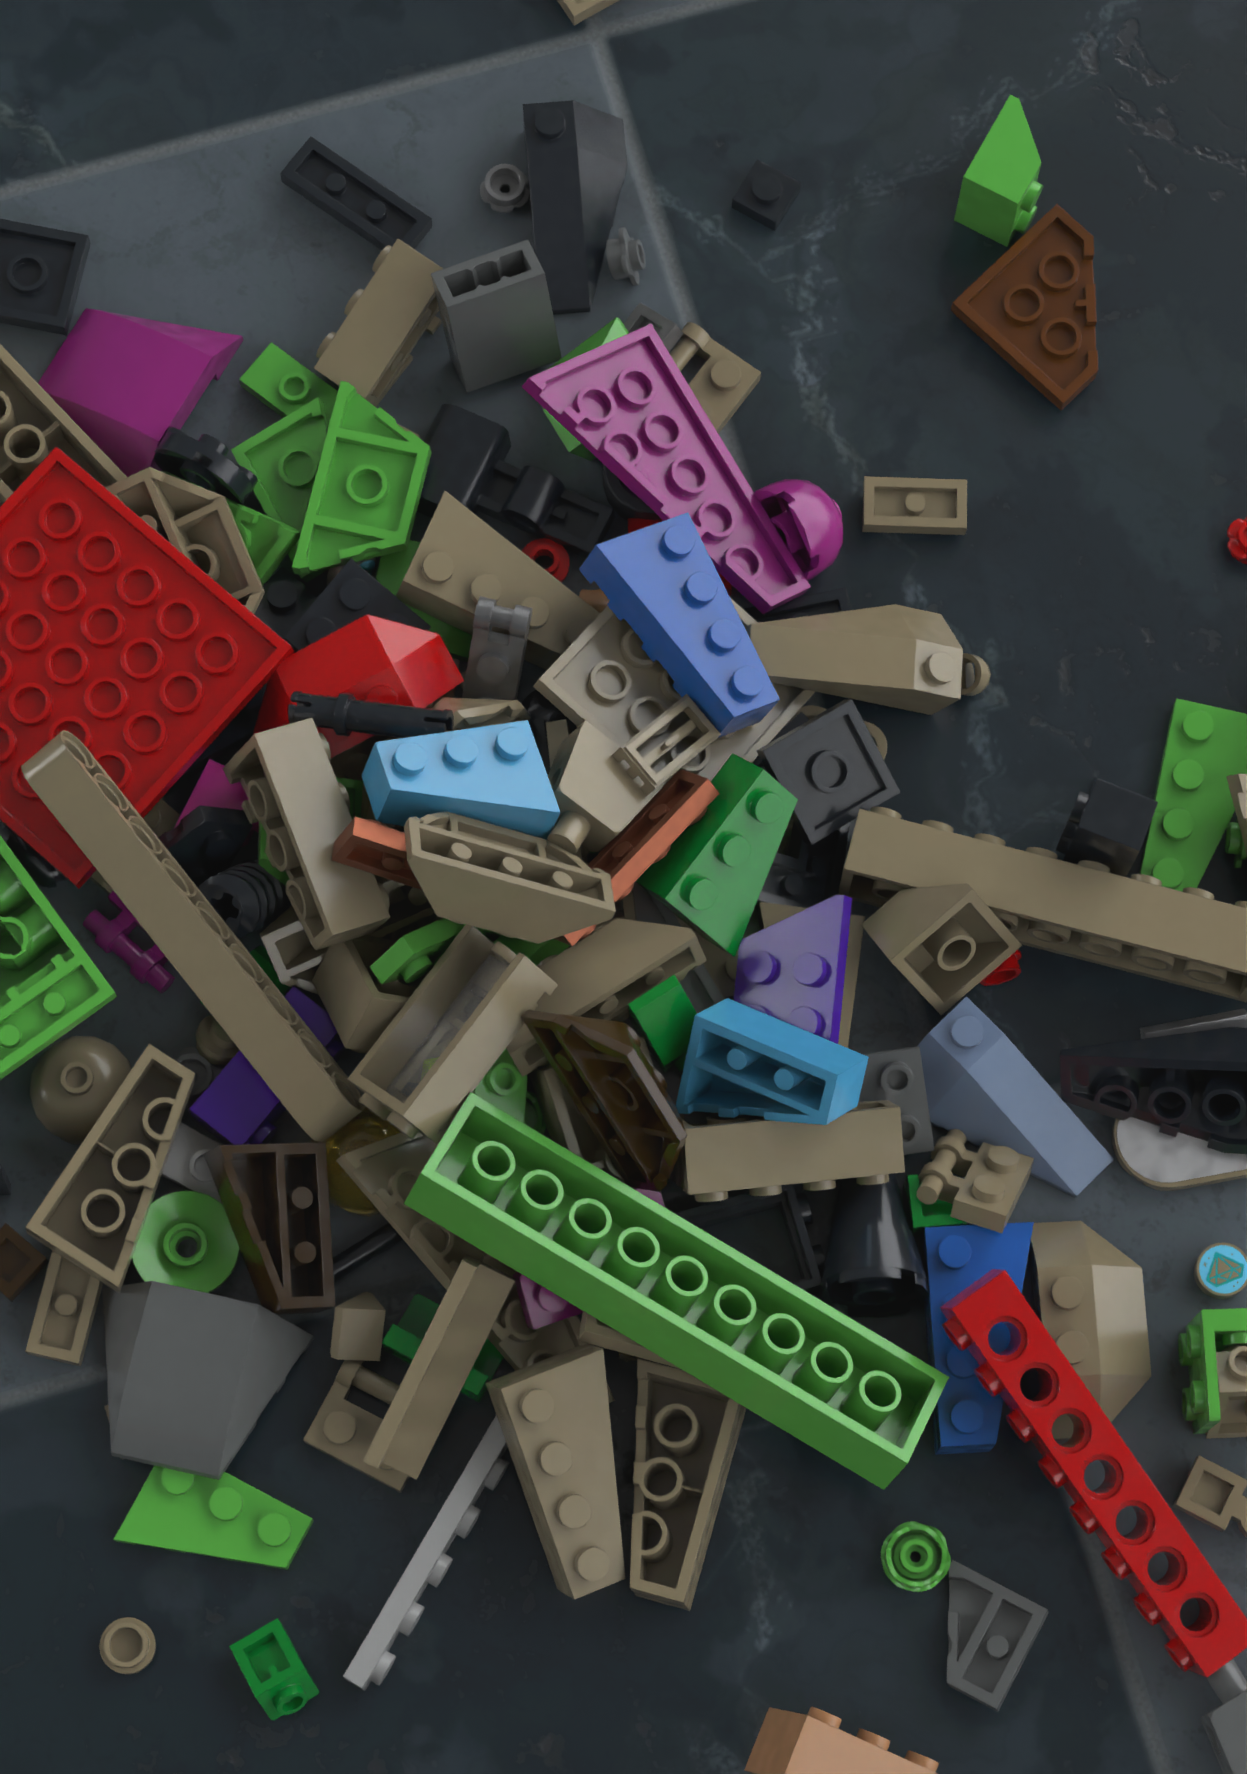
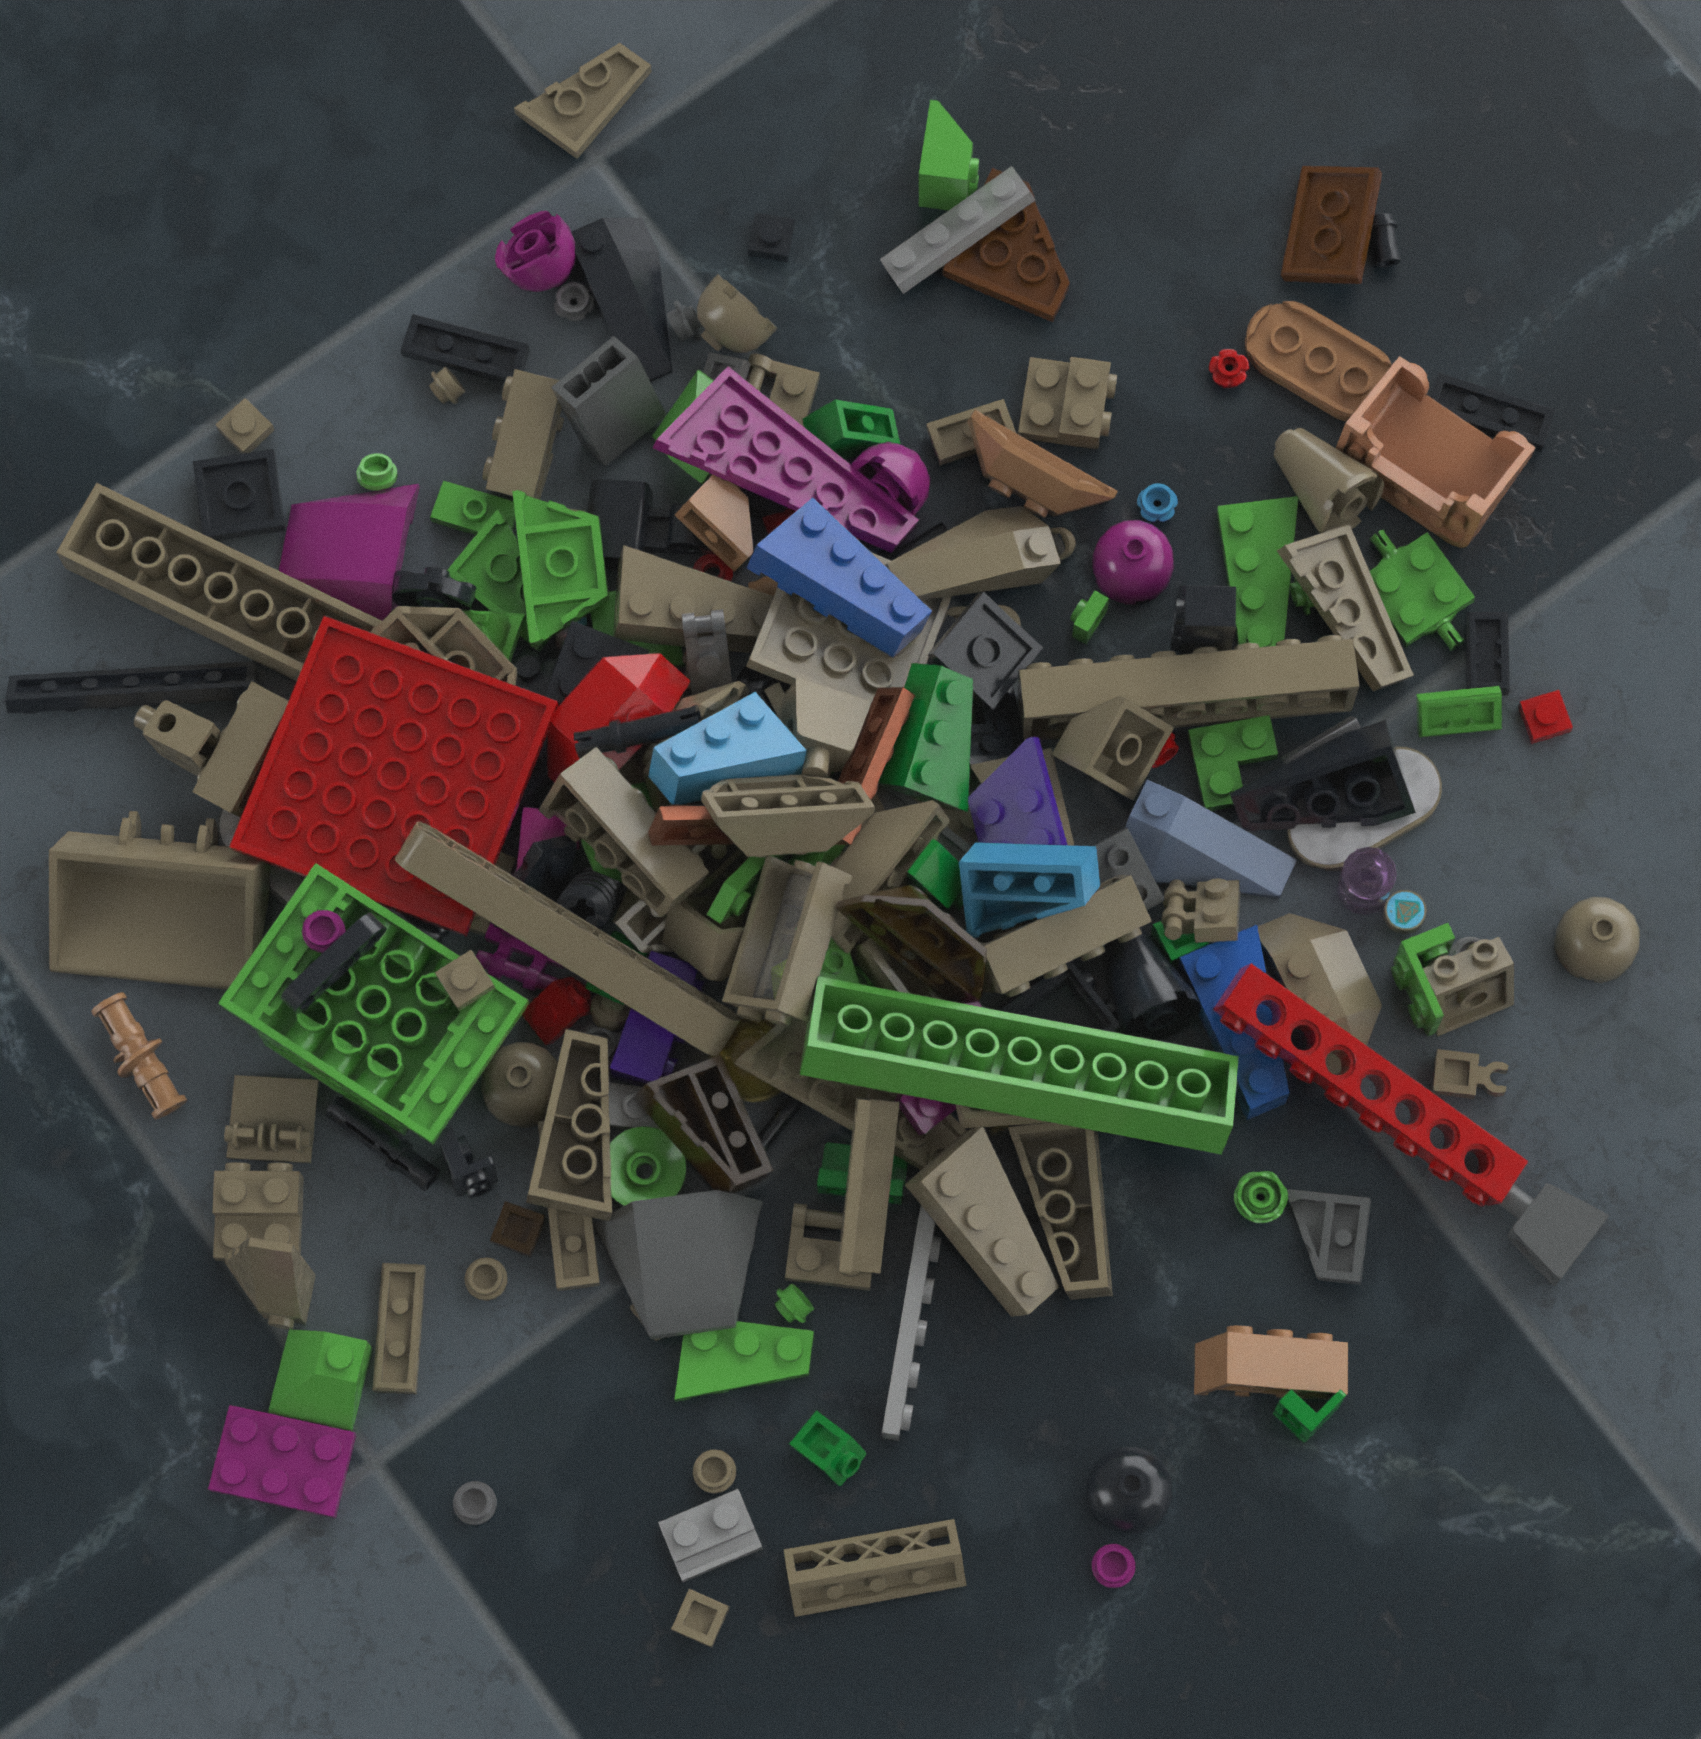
camera: 15 degrees left, 0 degrees up
dark tan slope [330,1291,386,1361] -> none
dark tan tile [612,694,721,796] -> none
none -> dark tan plate [215,398,275,454]
none -> bright green plate [356,453,398,491]
none -> dark tan plate [429,367,466,404]
none -> dark tan plate [435,950,495,1011]
none -> magenta cylinder [495,211,577,292]
none -> red bracket [522,977,592,1045]
none -> light grey plate [658,1489,763,1582]
none -> medium nougat slope [675,475,753,572]
none -> dark tan cylinder [697,274,777,353]
none -> bright green plate [775,1283,814,1323]
none -> green slope [802,399,900,459]
none -> light grey plate [880,166,1036,294]
none -> medium nougat wedge [968,410,1118,518]
none -> dark tan plate [1018,357,1117,449]
none -> bright green plate [1070,591,1109,645]
none -> magenta cylinder [1092,520,1174,605]
none -> dark azure plate [1137,483,1178,522]
none -> bright green plate [1187,715,1278,811]
none -> clear purple wheel [1337,847,1397,915]

